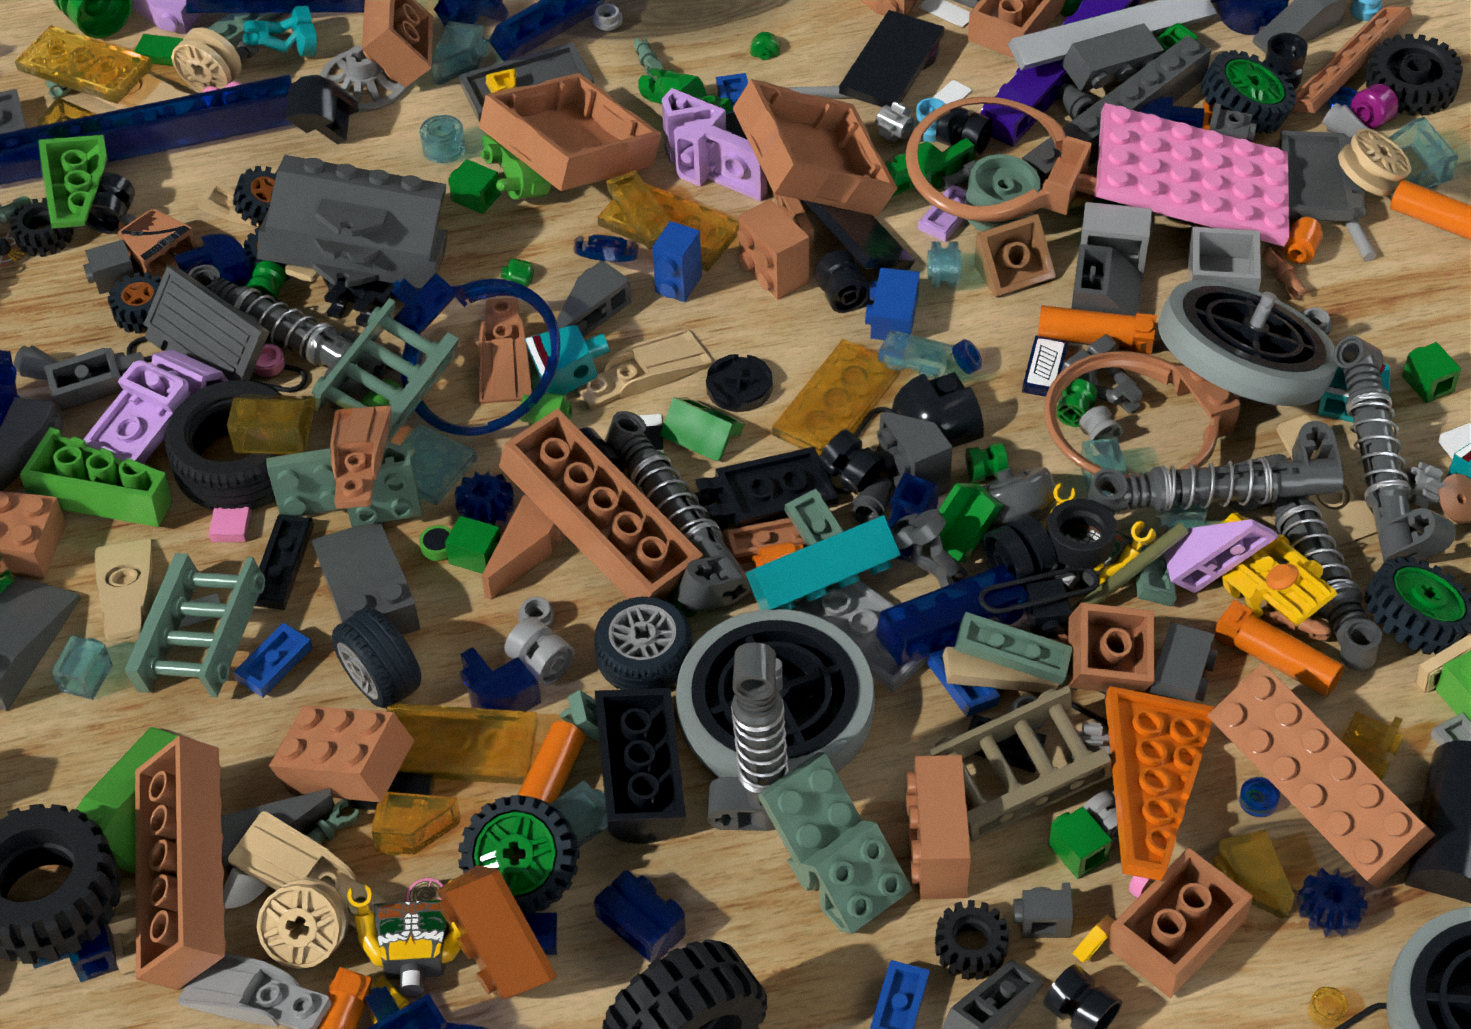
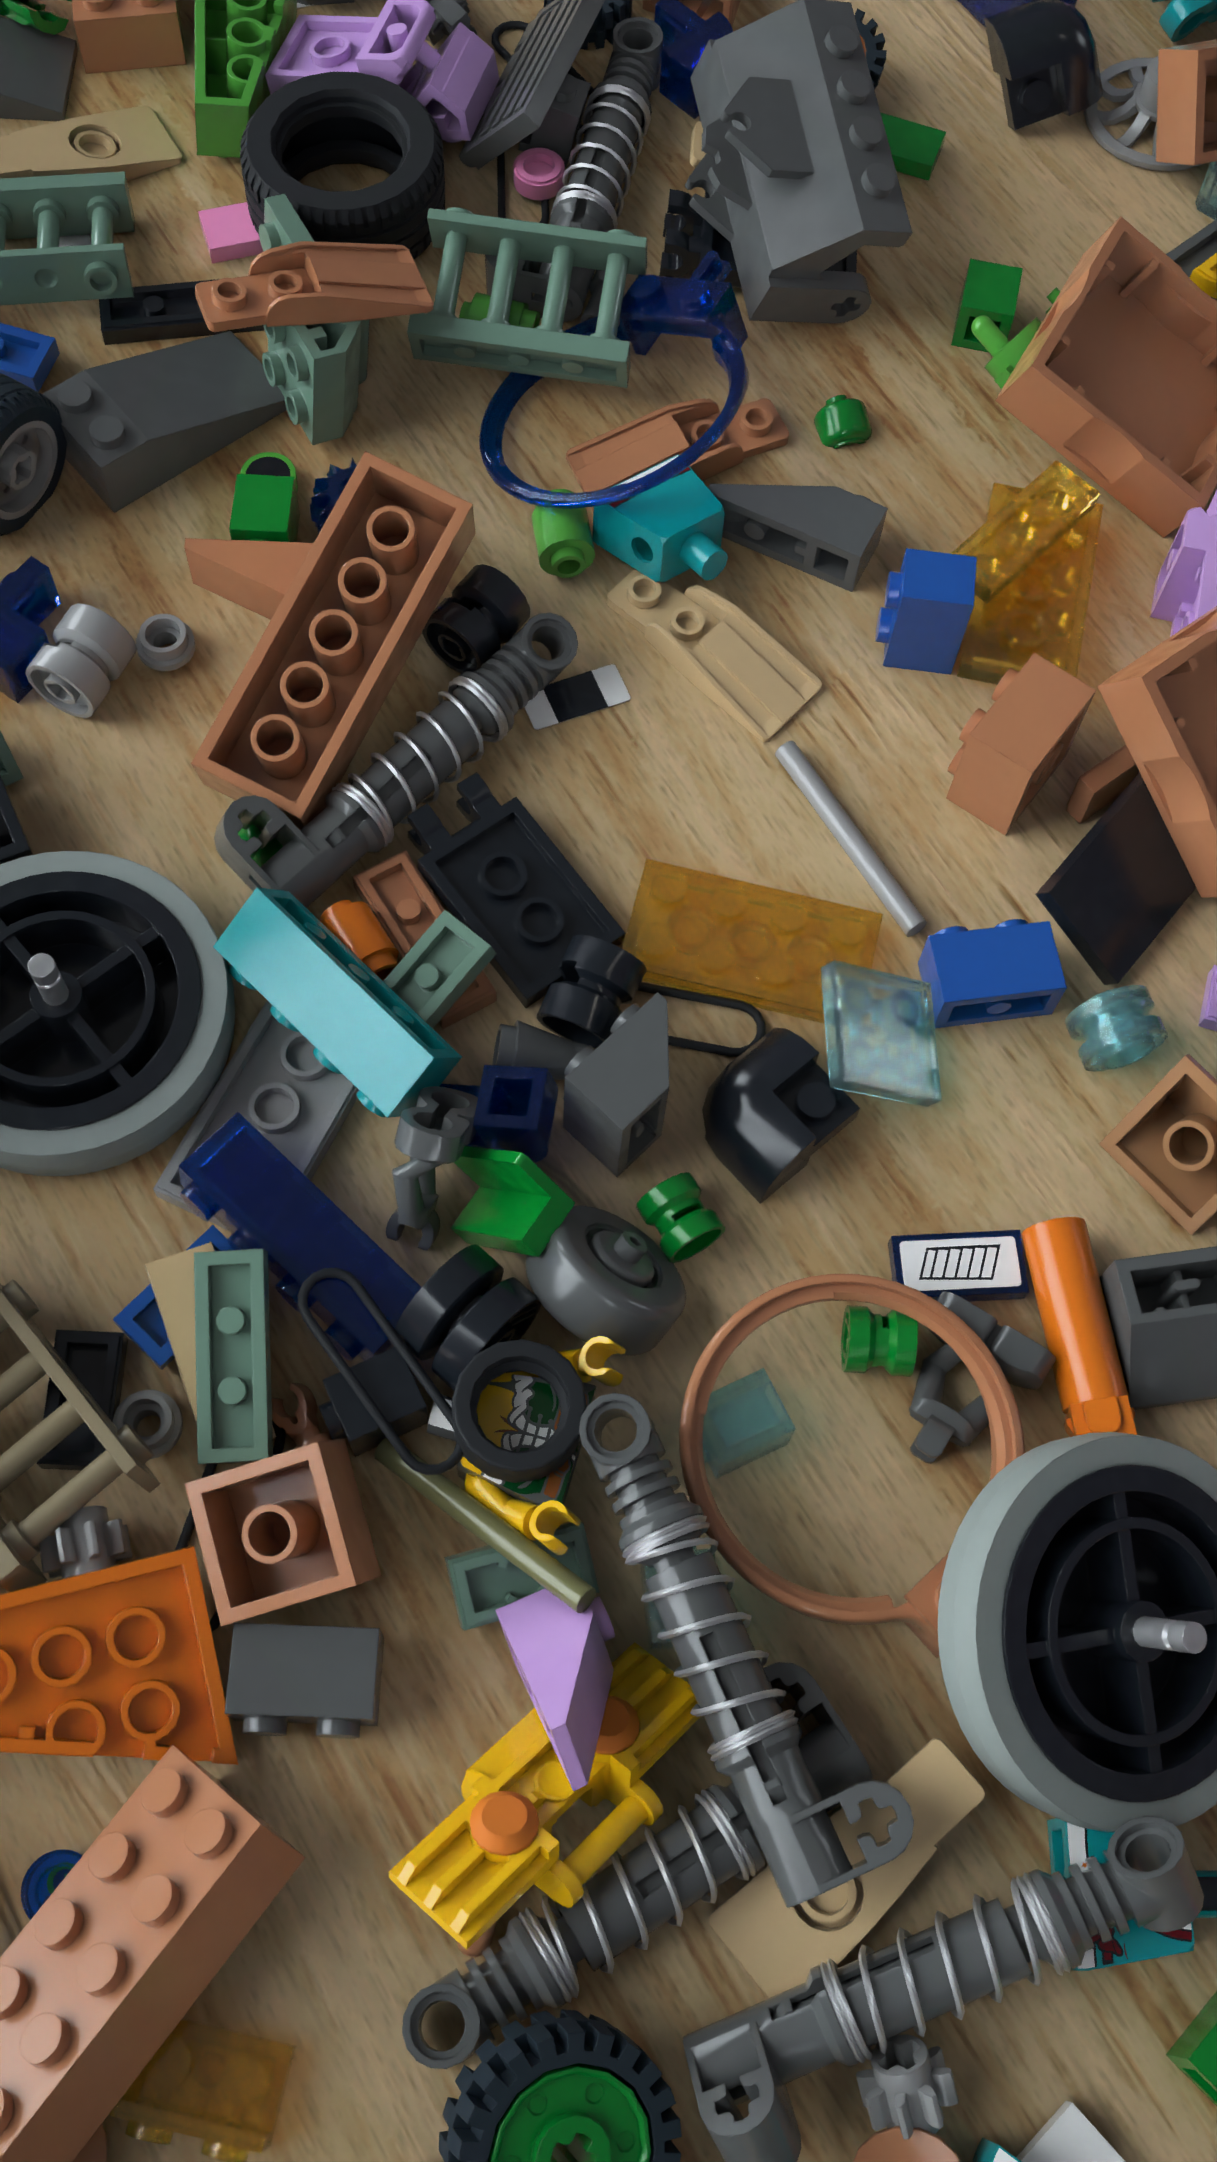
camera: 65 degrees right, 15 degrees up
clear yellow slope [227,394,316,454] -> none
green wheel [247,261,287,302] -> none
clear light blue tile [401,424,477,505] -> none
clear light blue wheel [419,115,466,163] -> none
clear blue tile [573,234,639,262] -> none
black wheel [594,596,692,690] -> none
panel [660,397,745,461] -> none
black tile [706,354,773,412] -> none
black wheel [813,250,870,313] -> none
clear blue tile [952,339,982,375] -> none
light grey wheel [1079,405,1123,449] -> none
orange piece [1214,600,1345,697] -> none
none -> light grey bar [775,741,927,937]

